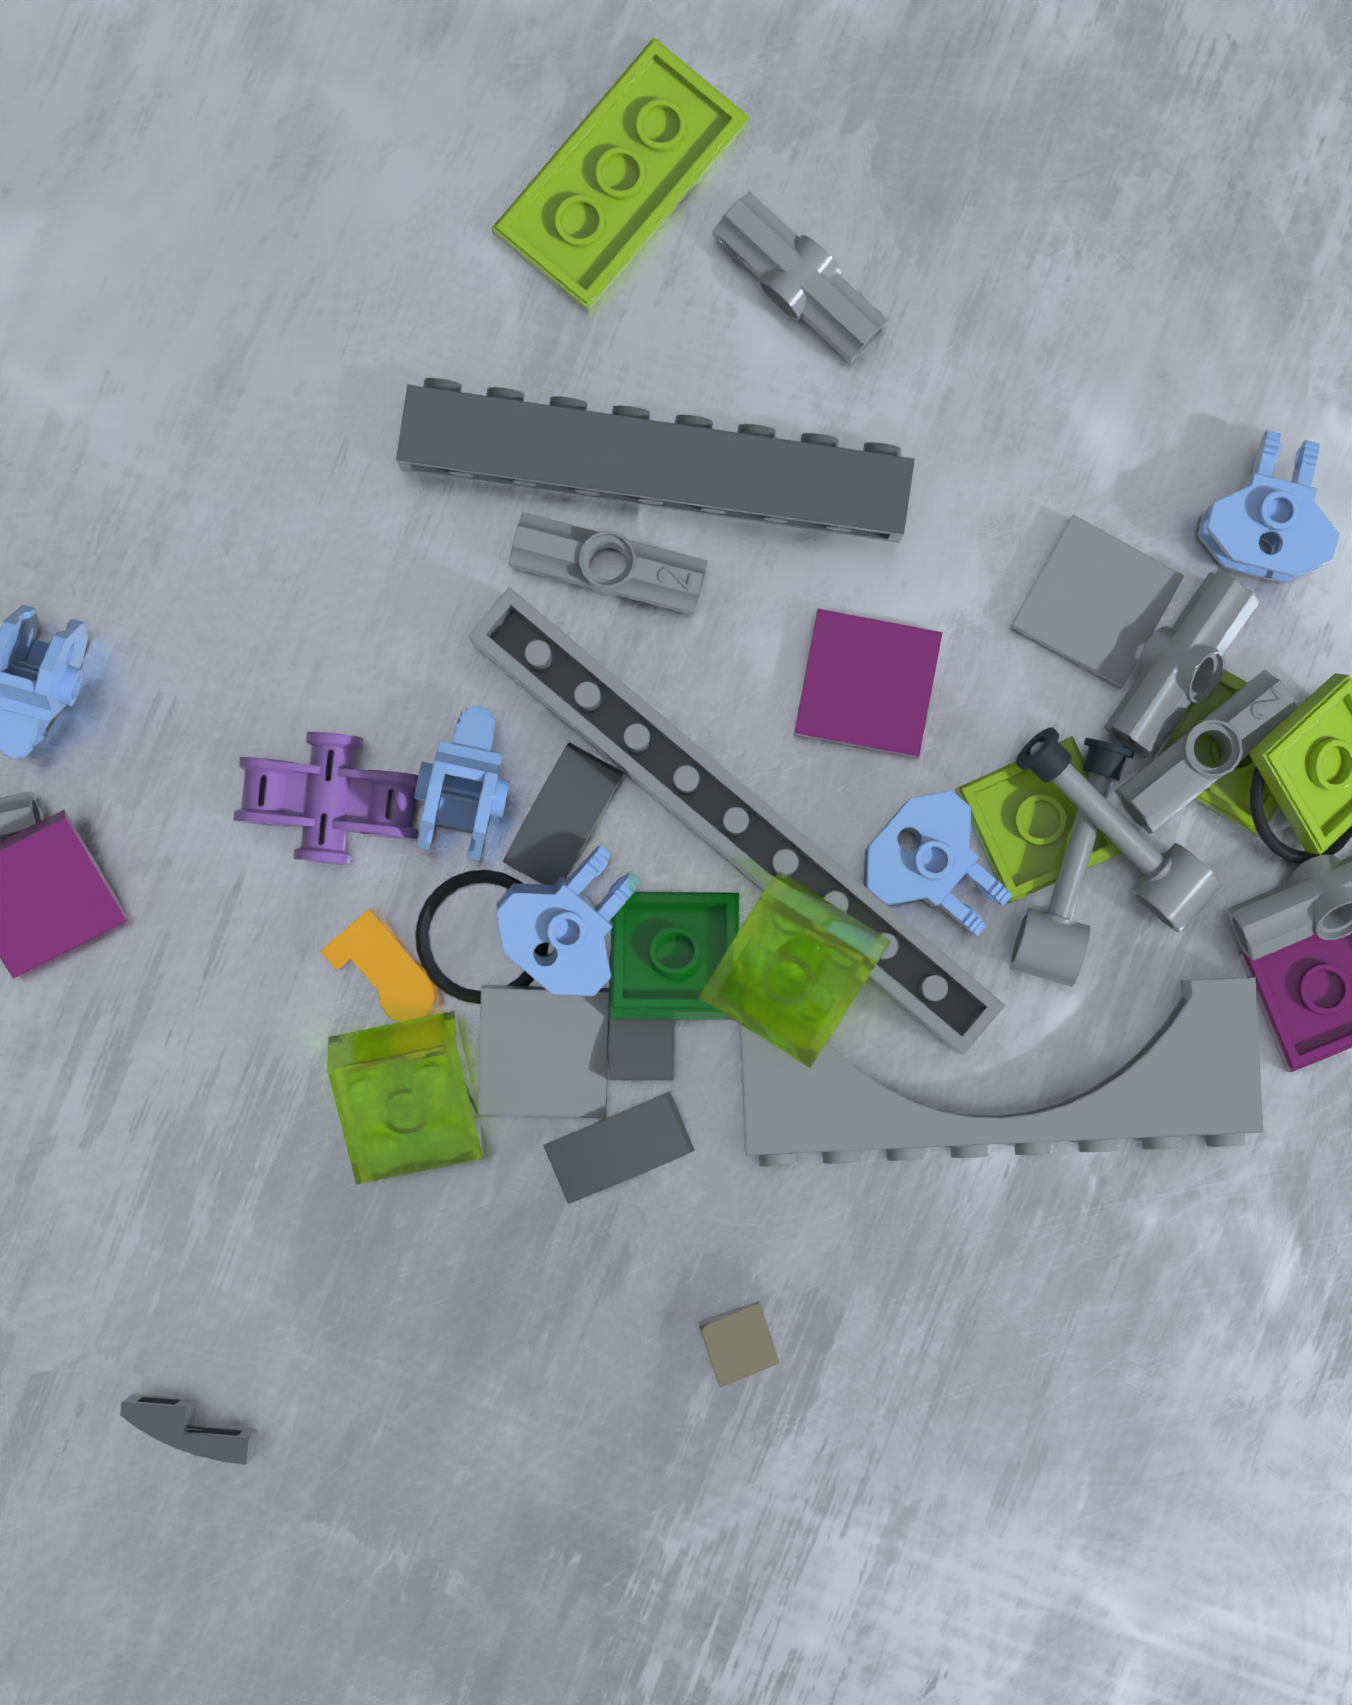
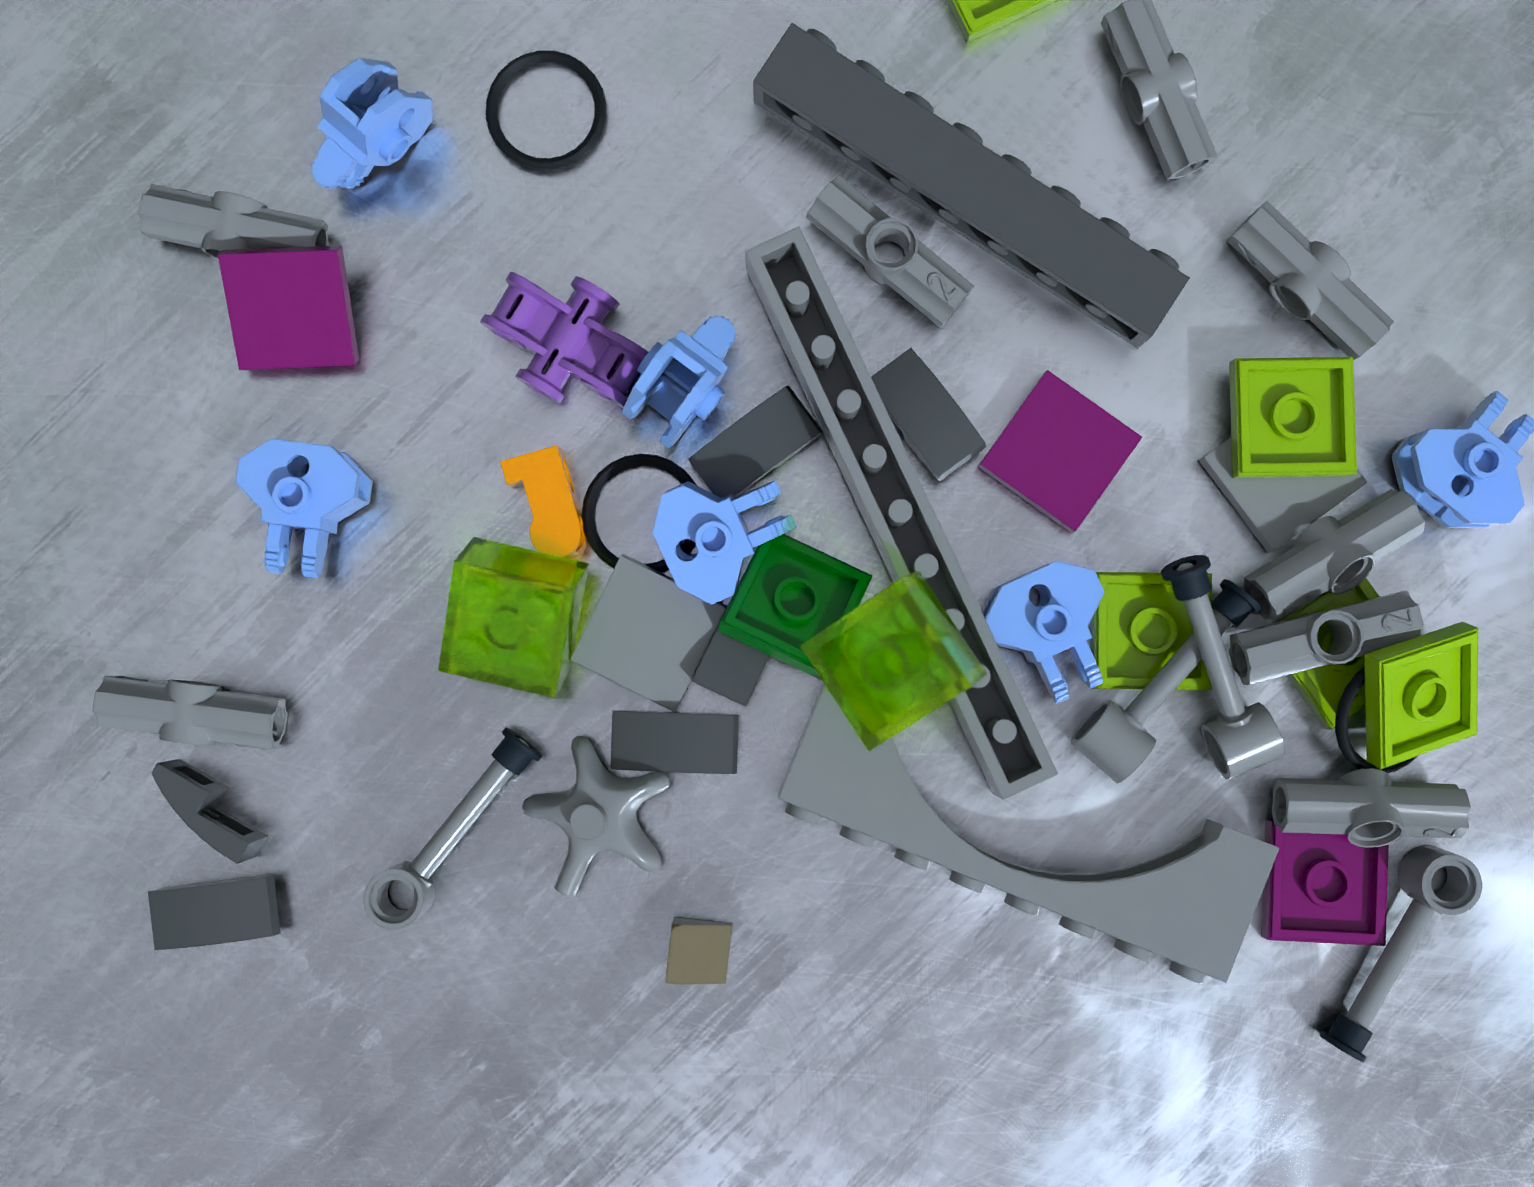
camera: 30 degrees right, 0 degrees up
none -> light grey piece [92,676,288,749]
none -> dark grey slope [148,875,281,950]
none -> light blue hinge [235,439,373,578]
none -> light grey piece [363,727,542,930]
none -> black tyre [486,50,606,170]
none -> light grey animal [522,736,670,897]
none -> dark grey slope [871,348,986,482]
none -> light grey piece [1227,200,1394,360]
none -> lime tile [1229,357,1357,478]

